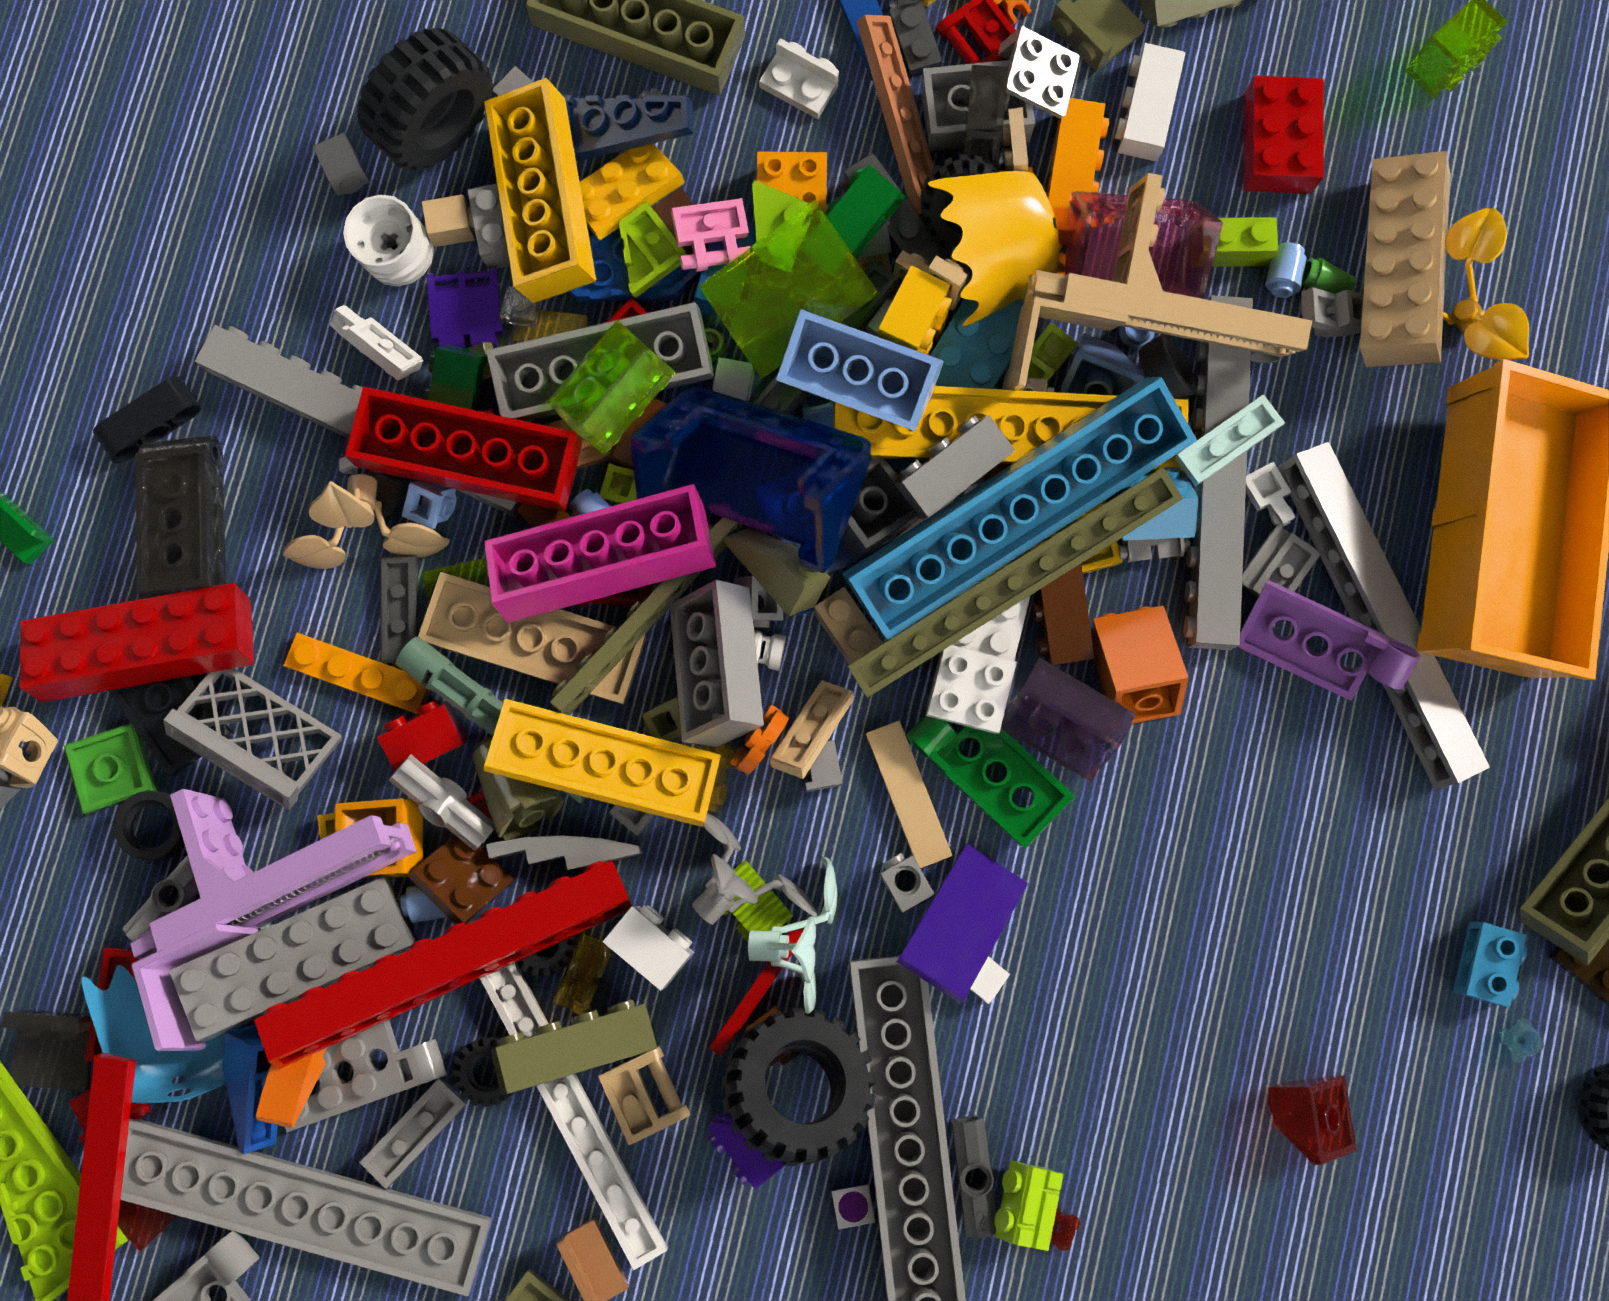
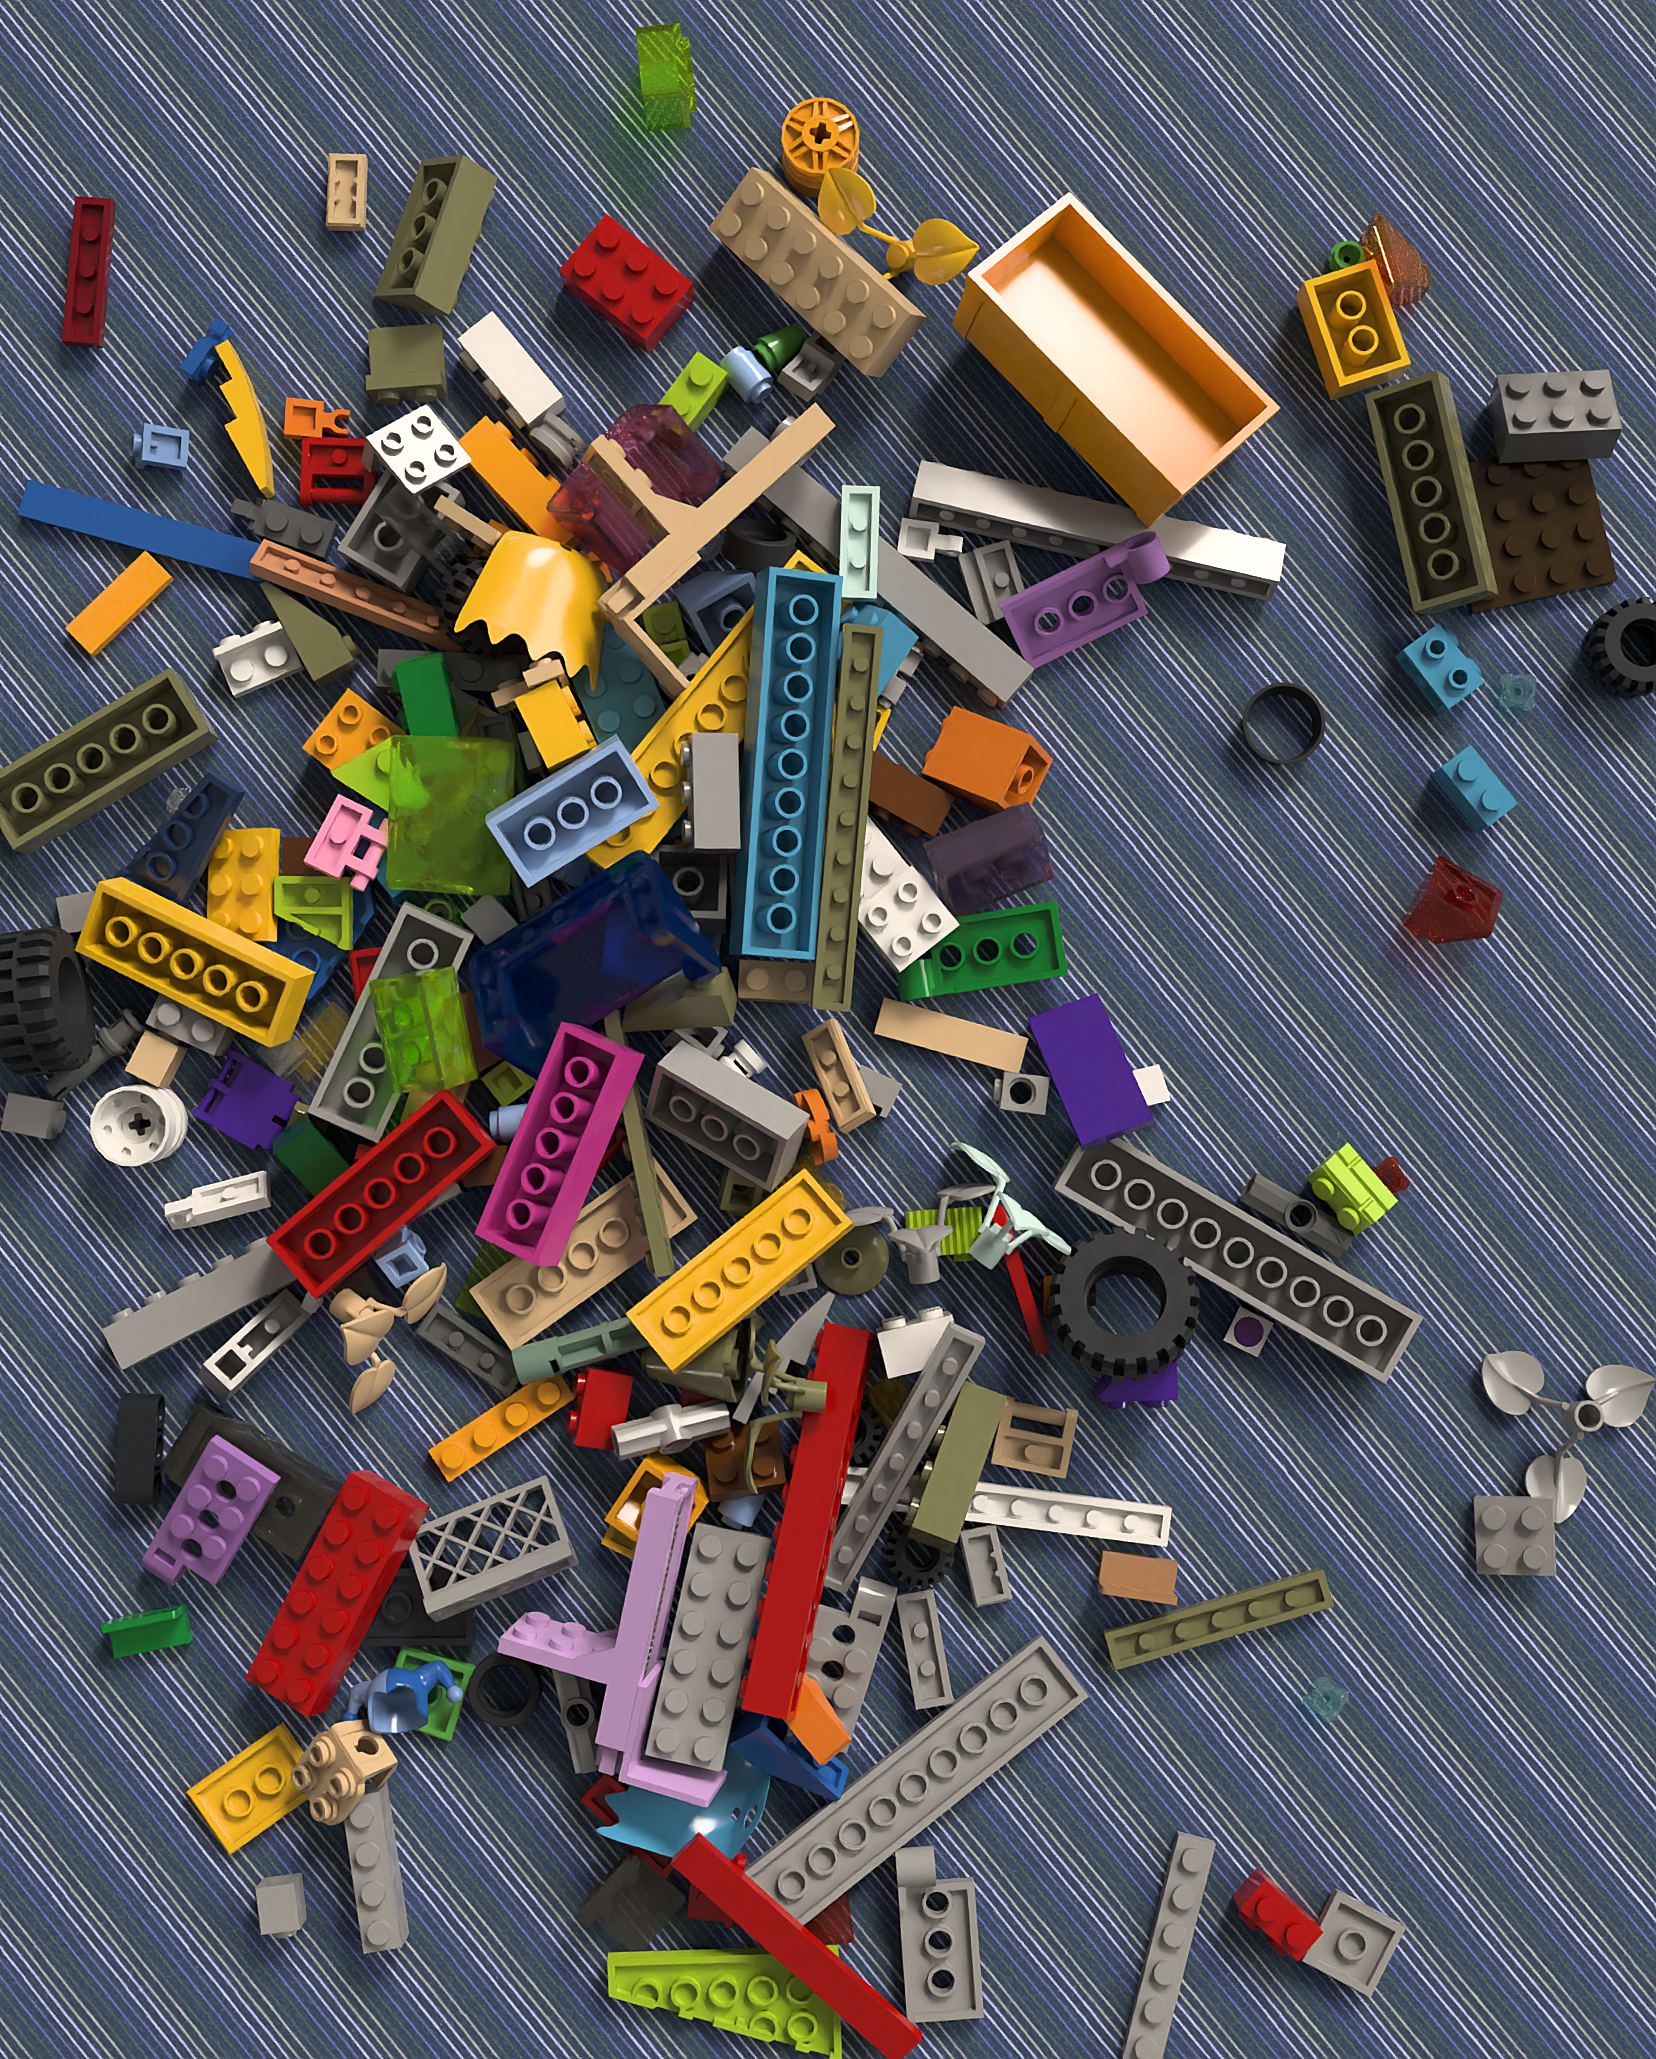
camera: 55 degrees left, 5 degrees up
none -> dark grey pin [44,1006,151,1101]
none -> medium lavender hinge [140,1435,281,1587]
none -> light grey slope [198,1288,312,1403]
none -> olive slope [260,580,360,688]
none -> medium blue piece [341,1660,463,1734]
none -> light grey wheel [528,412,587,470]
none -> olive plant [743,1315,827,1494]
none -> light orange wheel [781,97,859,198]
none -> olive dish [814,1224,889,1295]
none -> light grey plate [824,1321,986,1594]
none -> light grey plate [959,1524,1012,1608]
none -> black tyre [1242,682,1325,764]
none -> dark azure brick [1430,745,1518,832]

